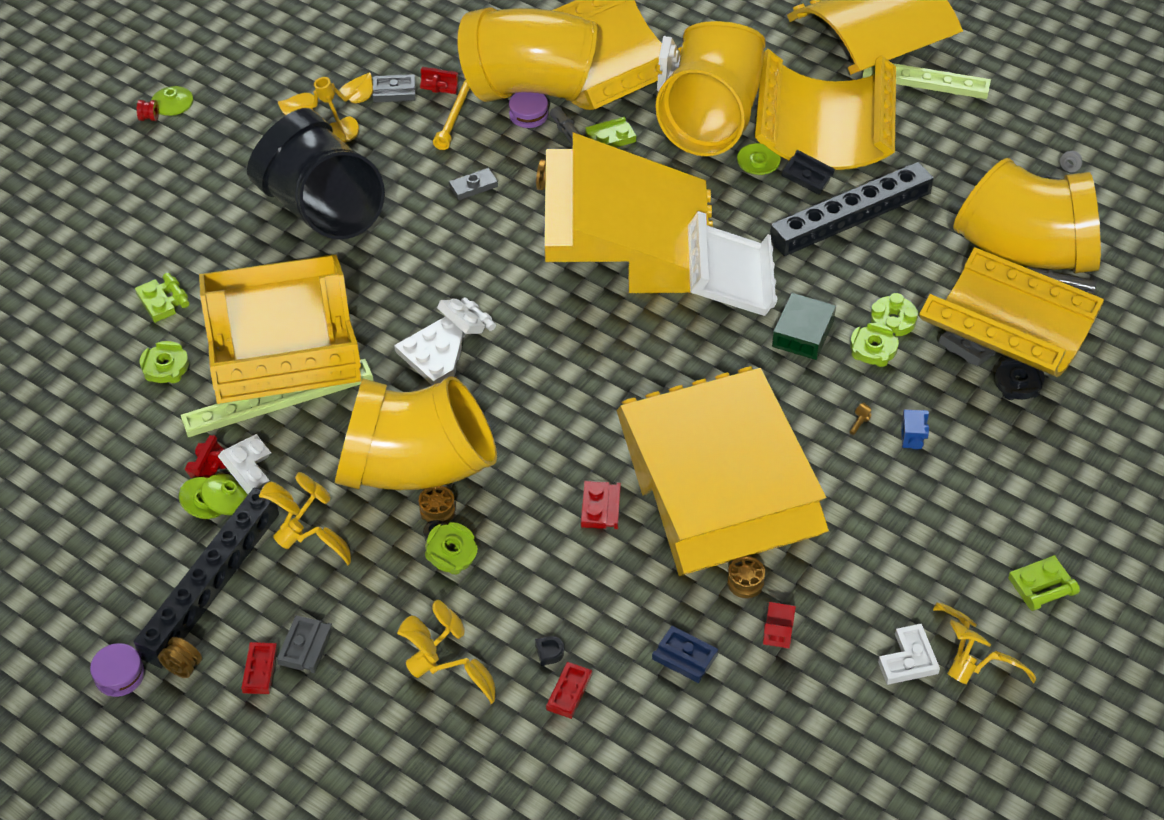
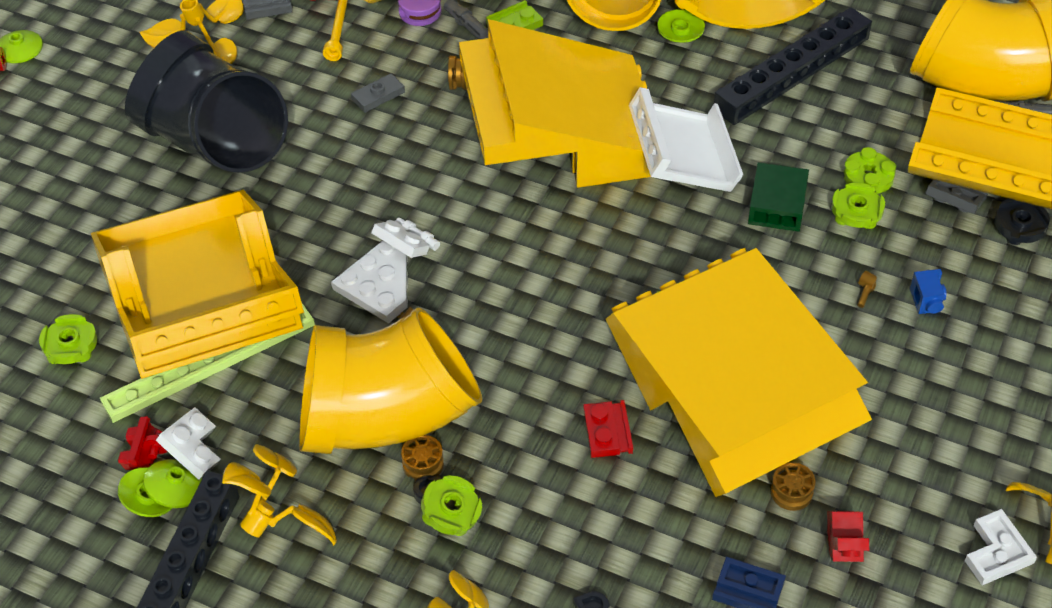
camera: 10 degrees left, 0 degrees up
lime plate [135,273,190,323] -> none
black plate [781,150,836,195] -> none

